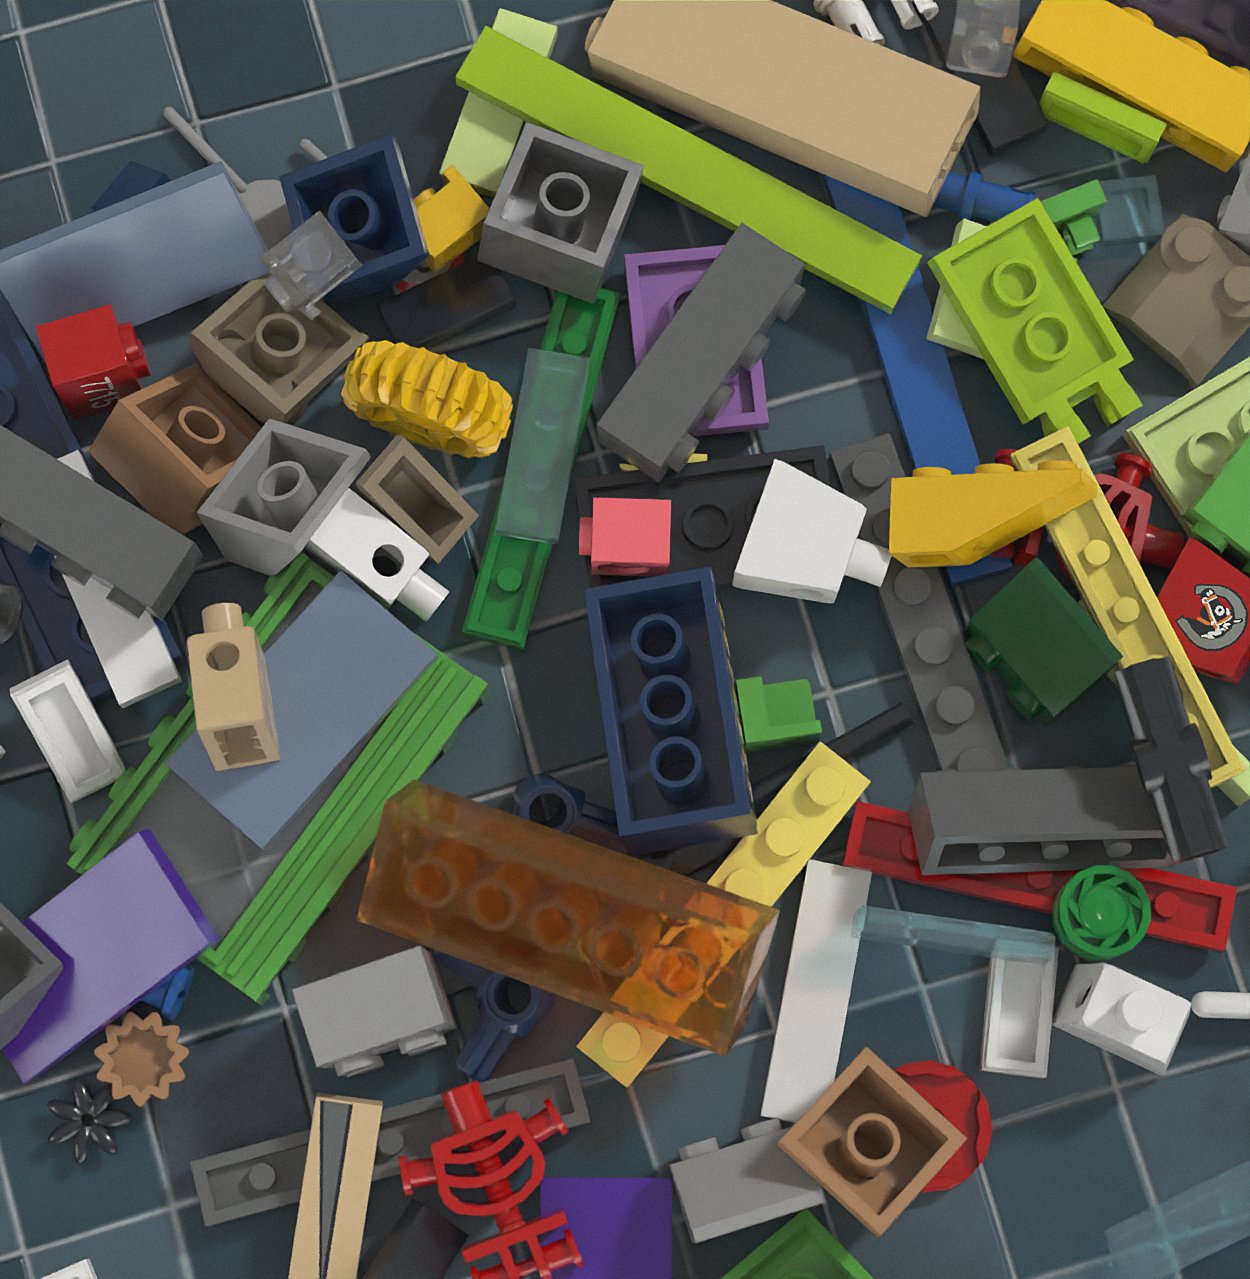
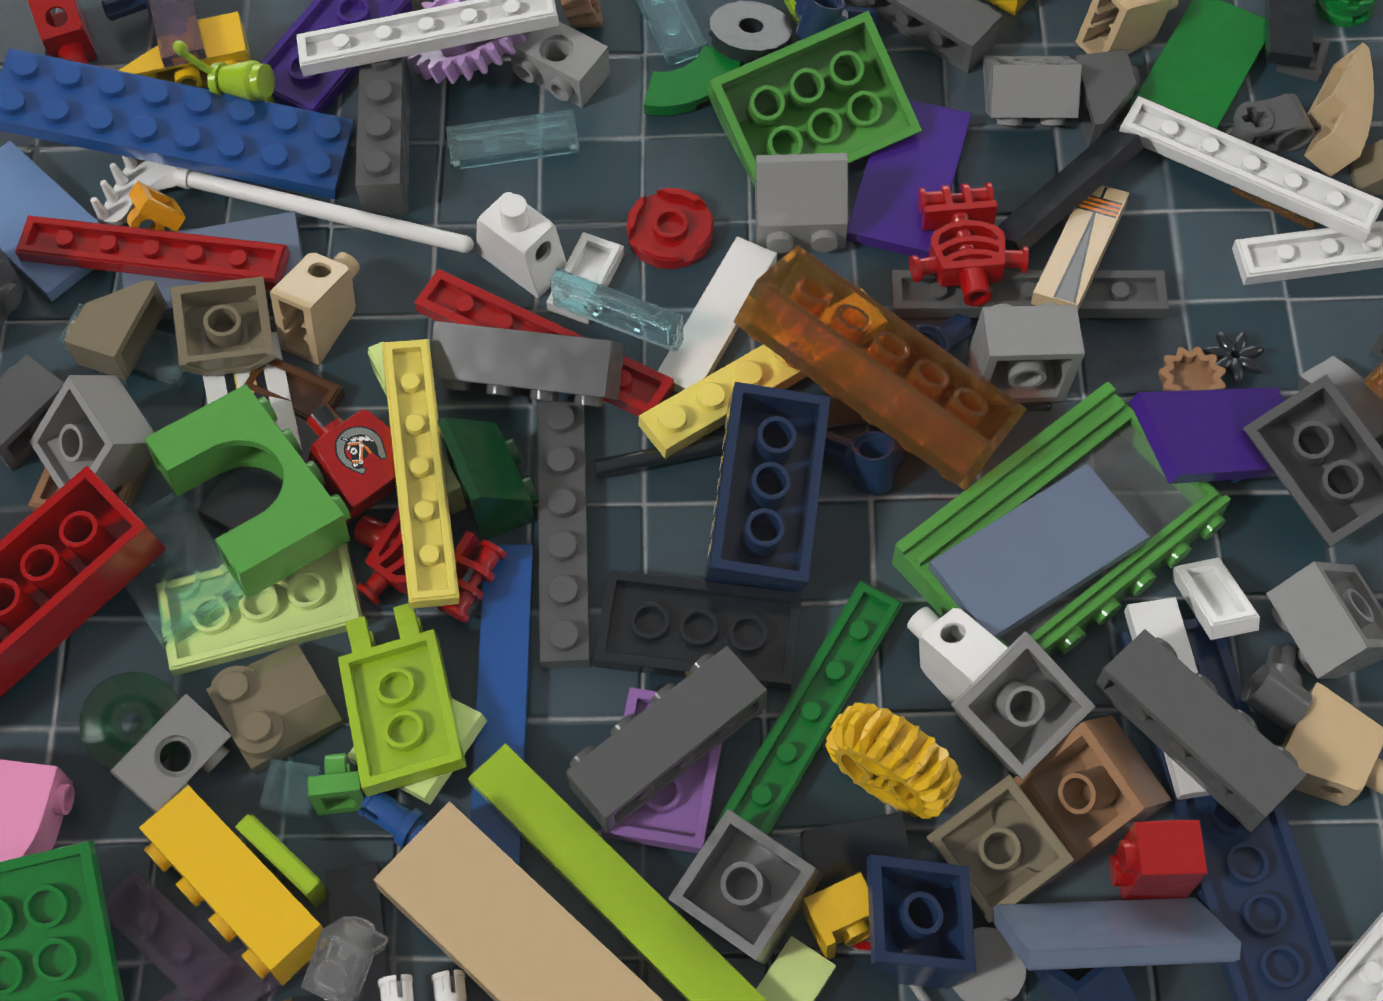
camera: 160 degrees left, 15 degrees down
tan torso [187,603,281,771] -> none
clear bracket [260,211,362,320] -> none
dark tan slope [356,434,479,564] -> none
clear light blue tile [495,348,591,545] -> none
coral brick [579,497,671,577] -> none
white torso [732,459,892,603] -> none
bright green panel [735,676,822,753] -> none
medium nougat slope [777,1046,967,1238] -> none
yellow slope [889,460,1097,568] -> none
green wheel [1052,865,1151,961] -> none
black piece [1114,656,1229,864] -> none

